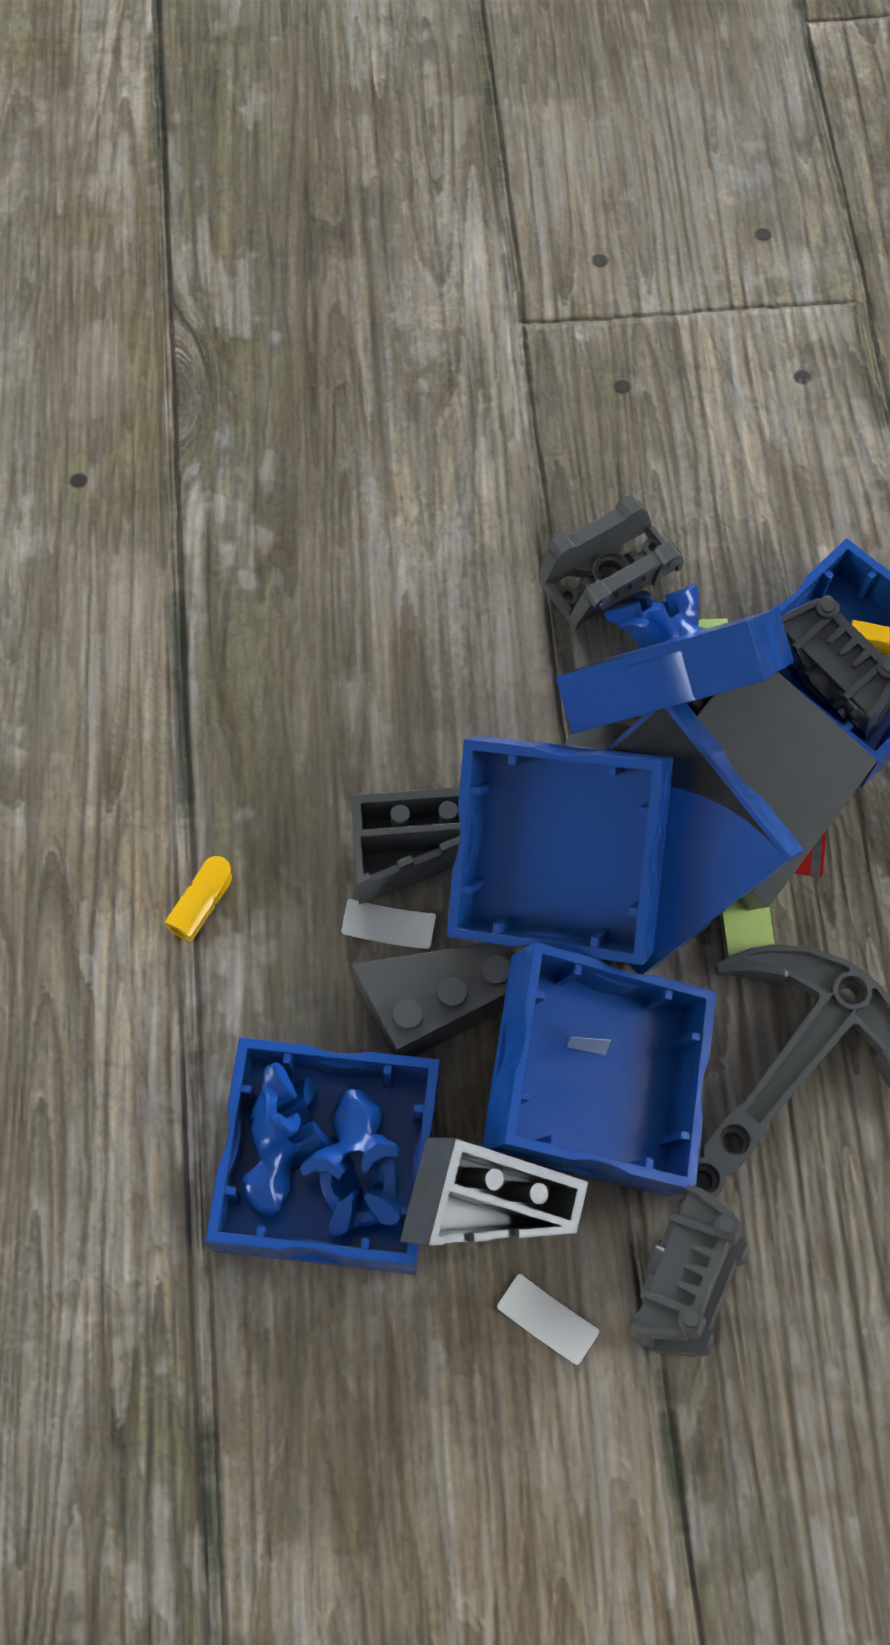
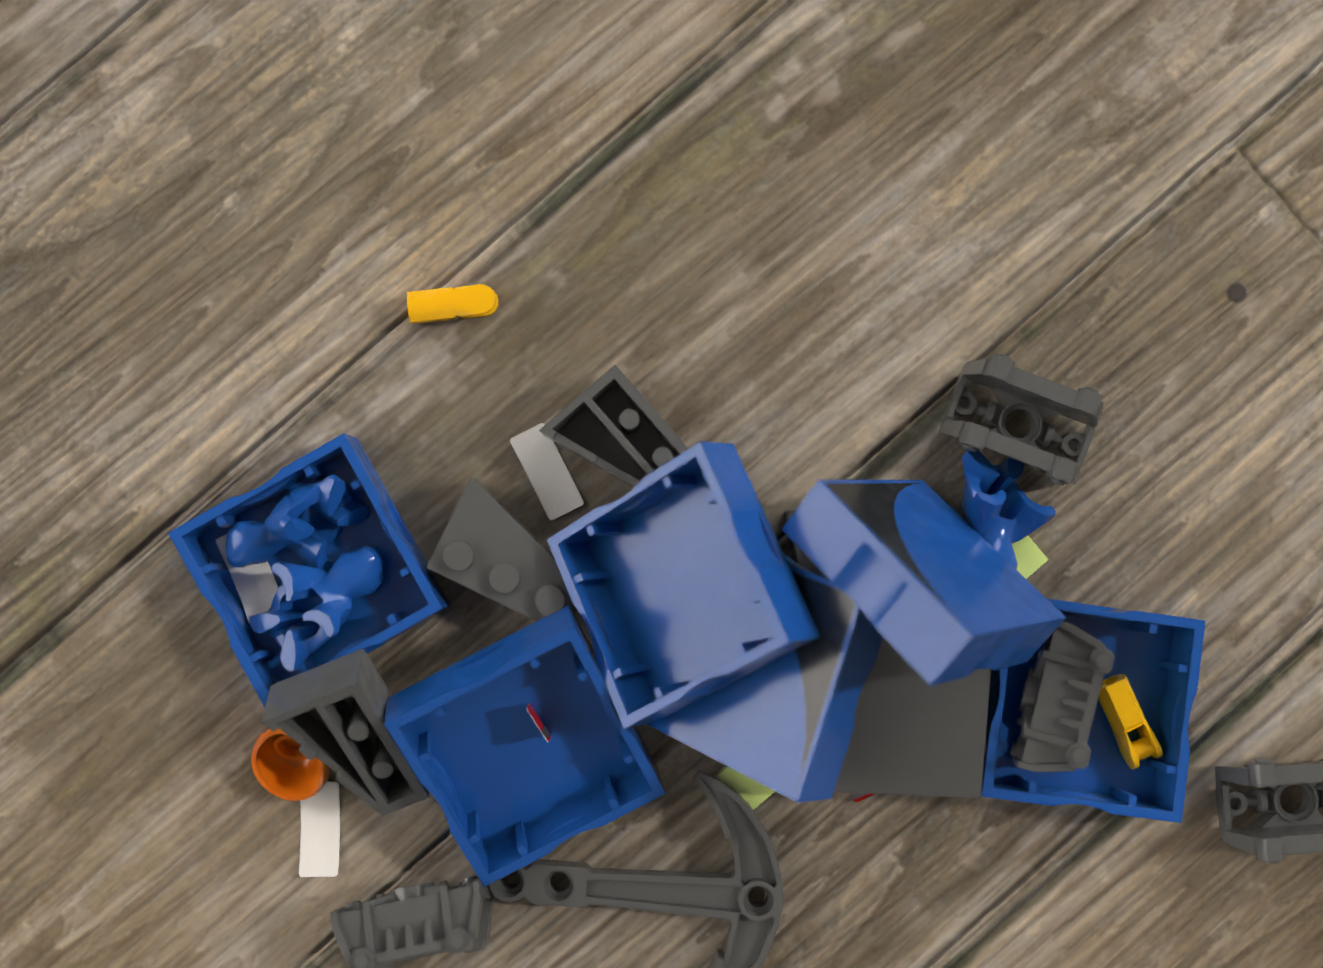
camera: 55 degrees right, 20 degrees up
none -> white sticker [216,534,278,623]
none -> orange piece [251,728,331,801]

